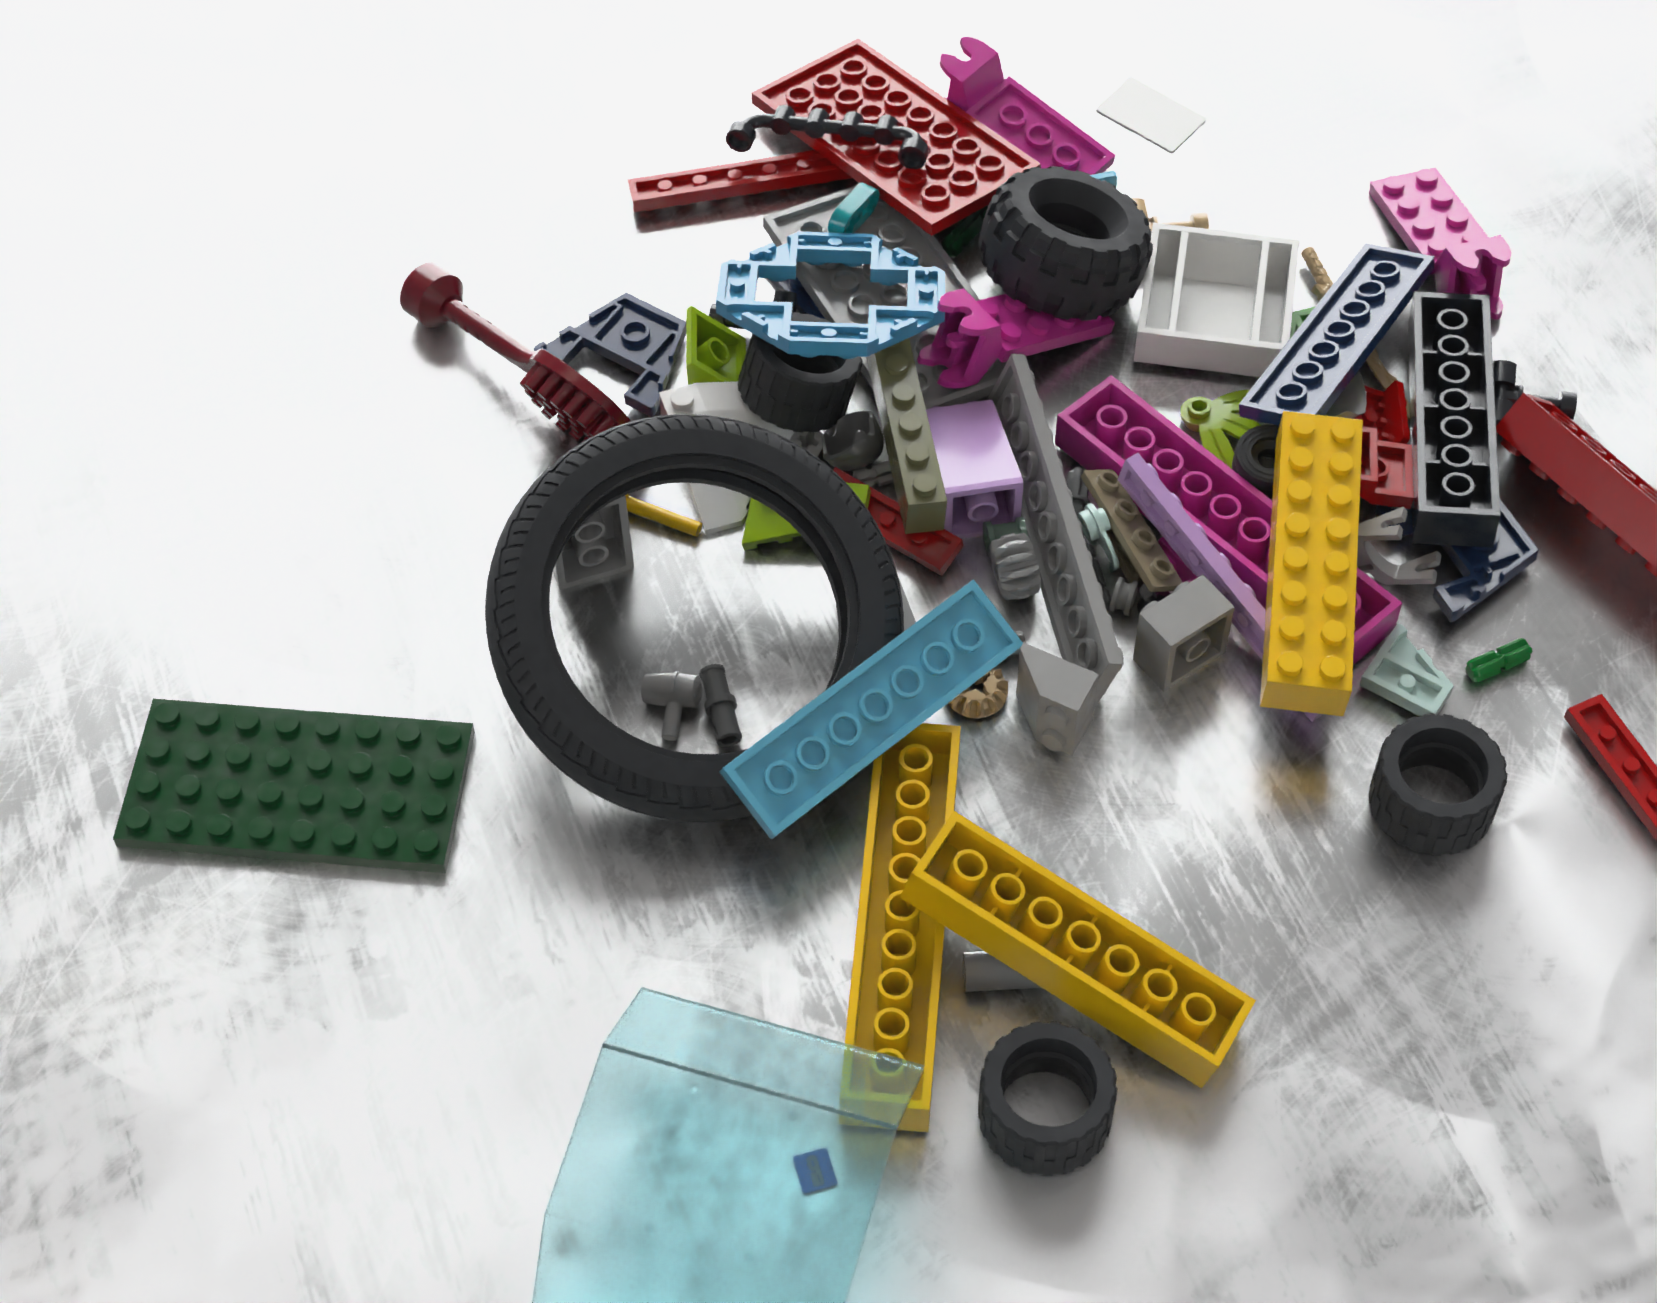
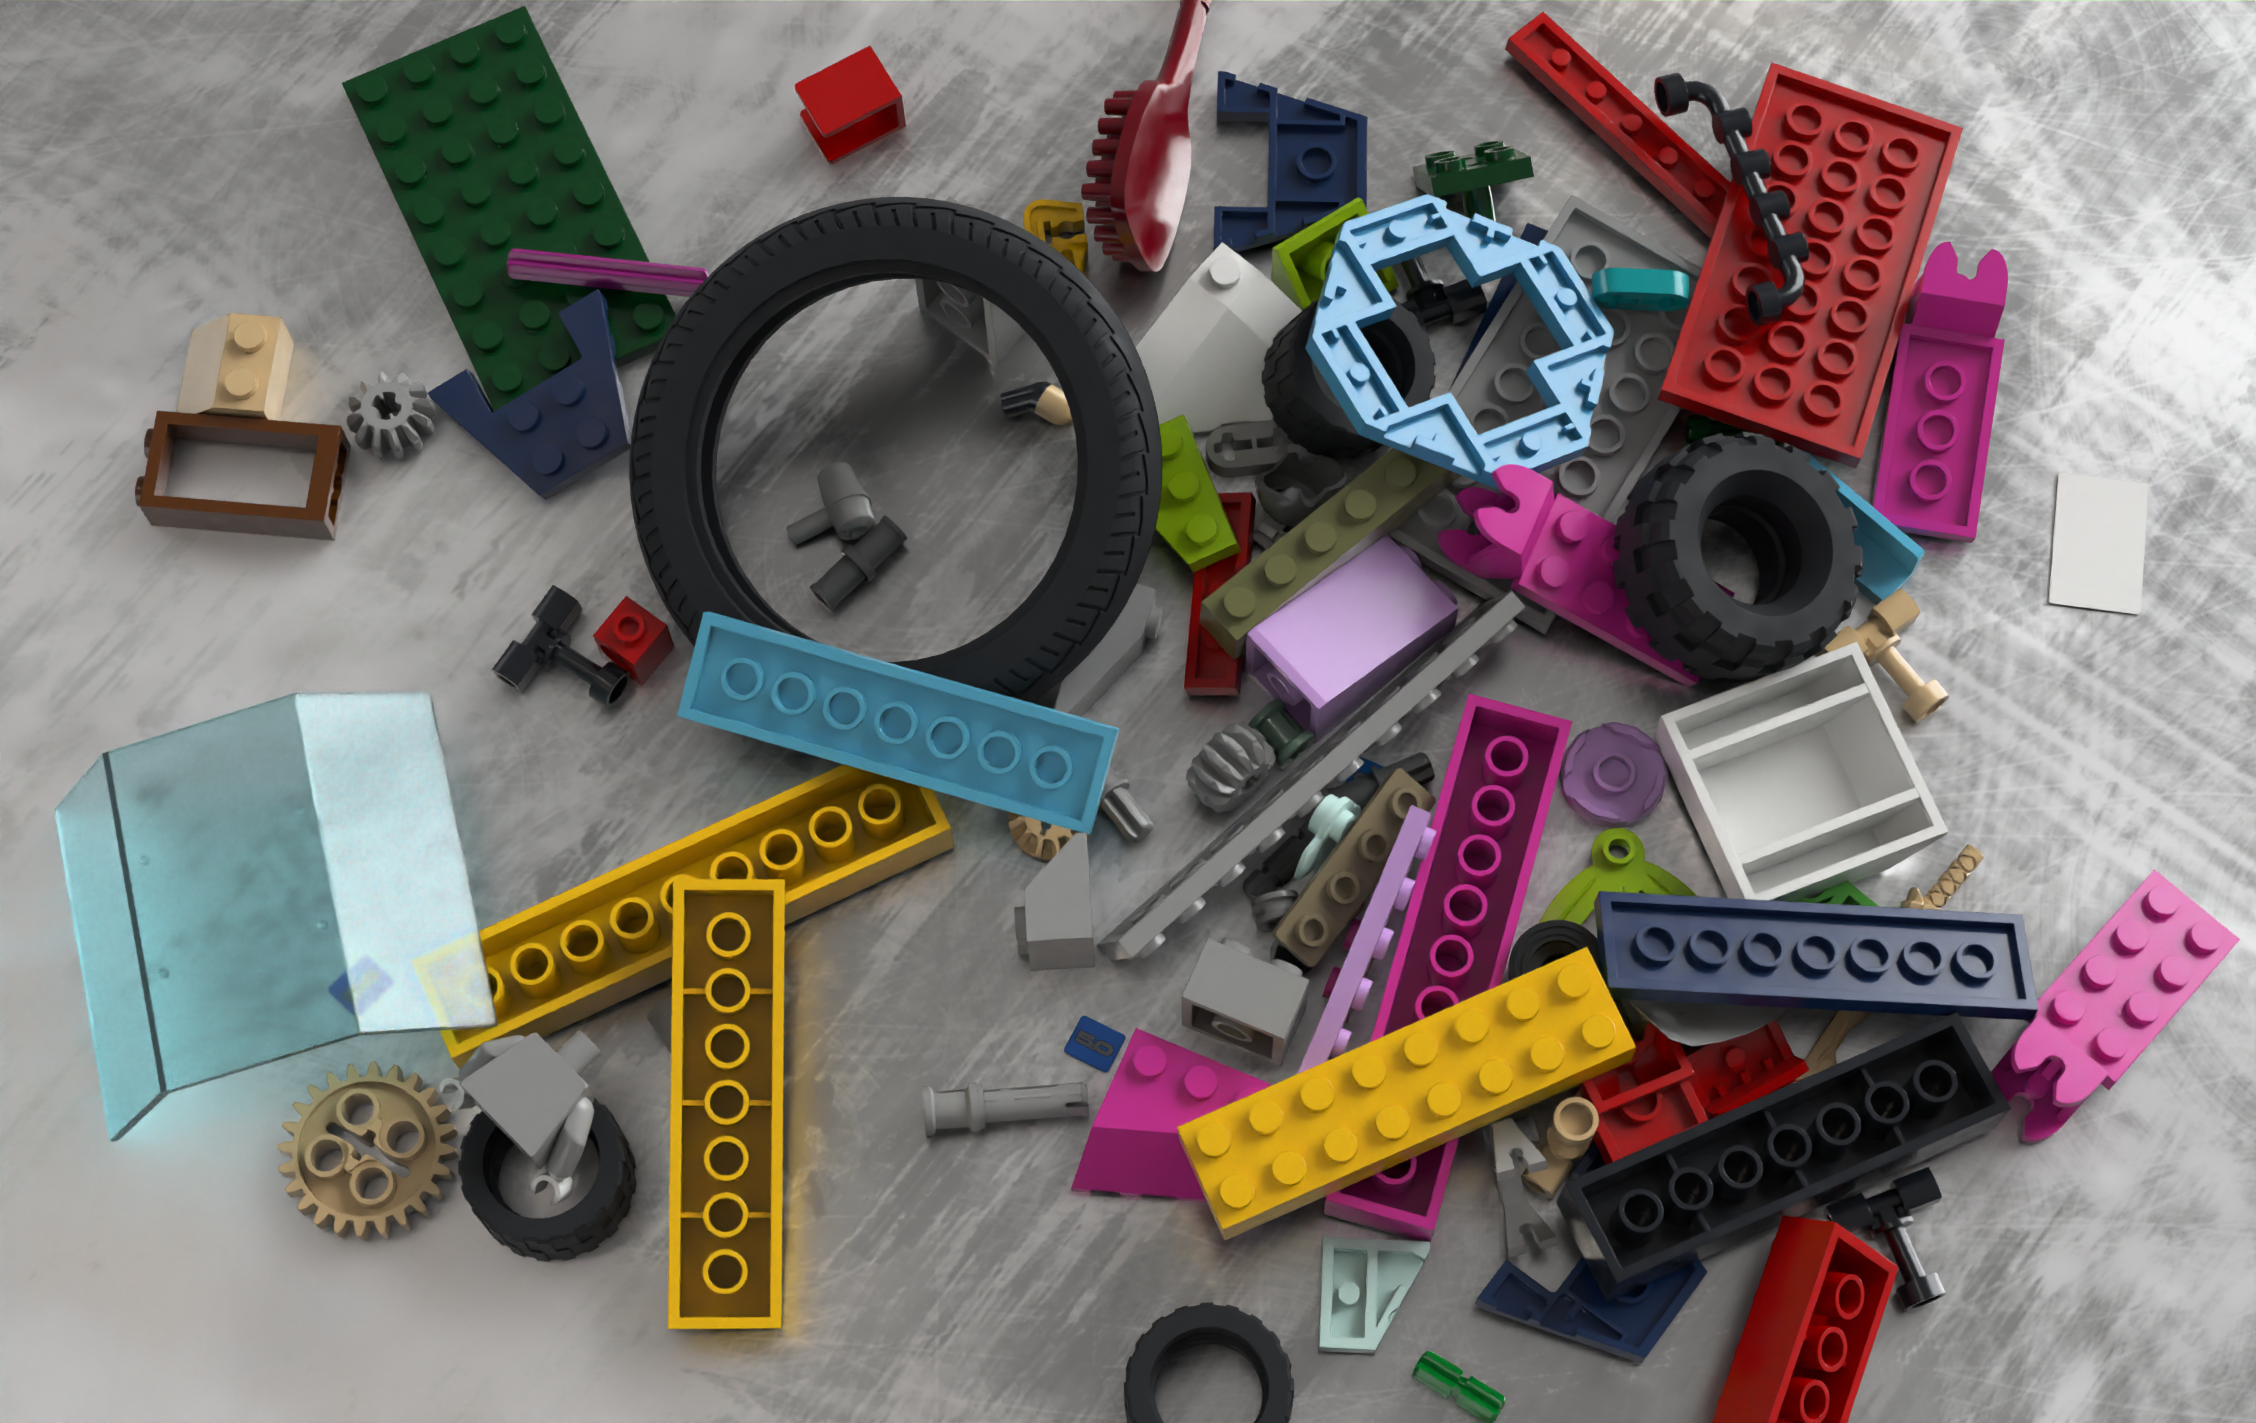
camera: 60 degrees right, 15 degrees up
none -> reddish brown window [135,411,351,541]
none -> tan slope [176,313,294,421]
none -> tan gear [277,1061,460,1241]
none -> light grey gear [346,371,436,460]
none -> dark blue wing [428,289,631,500]
none -> light grey torso [440,1030,602,1206]
none -> black bar [492,585,631,708]
none -> magenta axle [507,248,709,297]
none -> red brick [593,596,675,686]
none -> red piece [795,45,906,164]
none -> light grey pin [922,1081,1089,1136]
none -> arm [1000,381,1073,425]
none -> blue sticker [1064,1016,1126,1073]
none -> dark pink wedge [1071,1028,1272,1202]
none -> dark green plate [1412,140,1534,222]
none -> tan bar [1521,1089,1599,1199]
none -> lavender tile [1560,722,1668,828]

